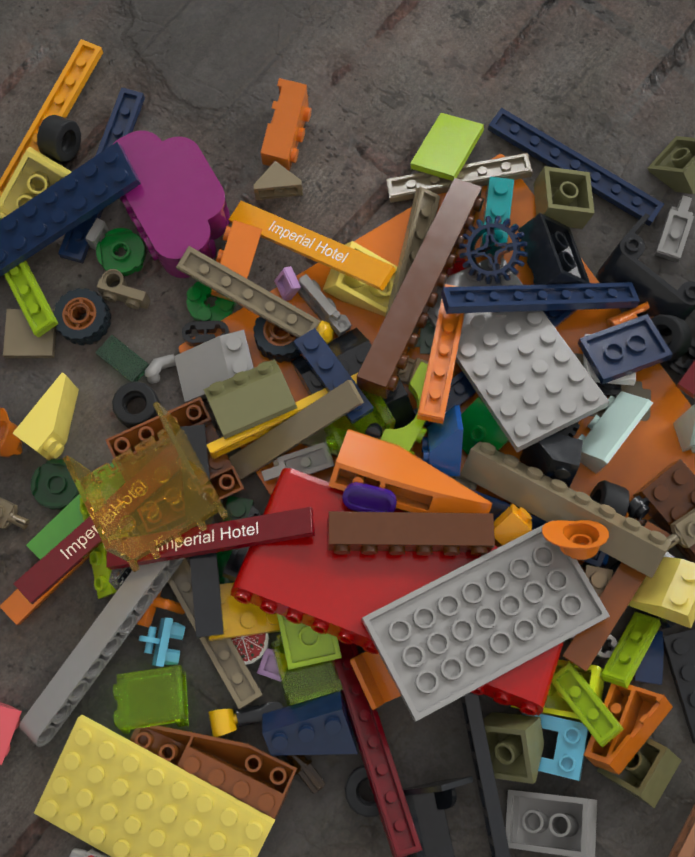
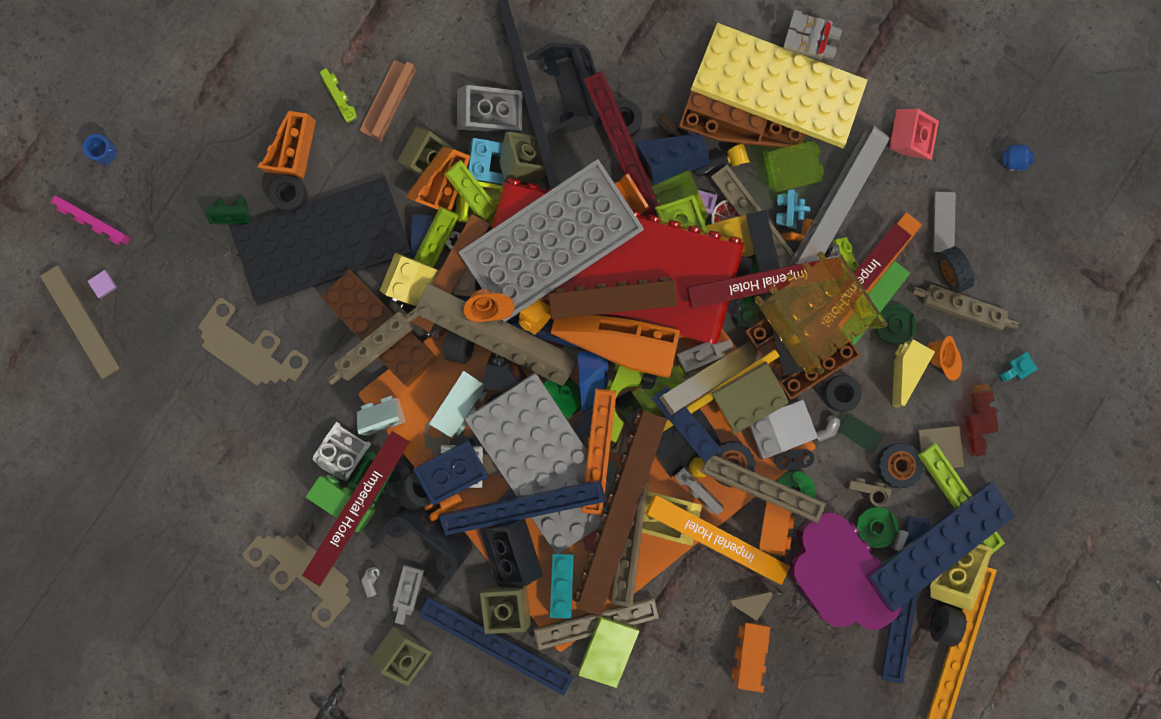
camera: 170 degrees right, 10 degrees up
lavender tile [274,266,301,301] -> none
dark purple tile [342,482,397,512] -> none
dark blue gear [459,215,528,284] -> none
black plate [627,495,650,520] -> none

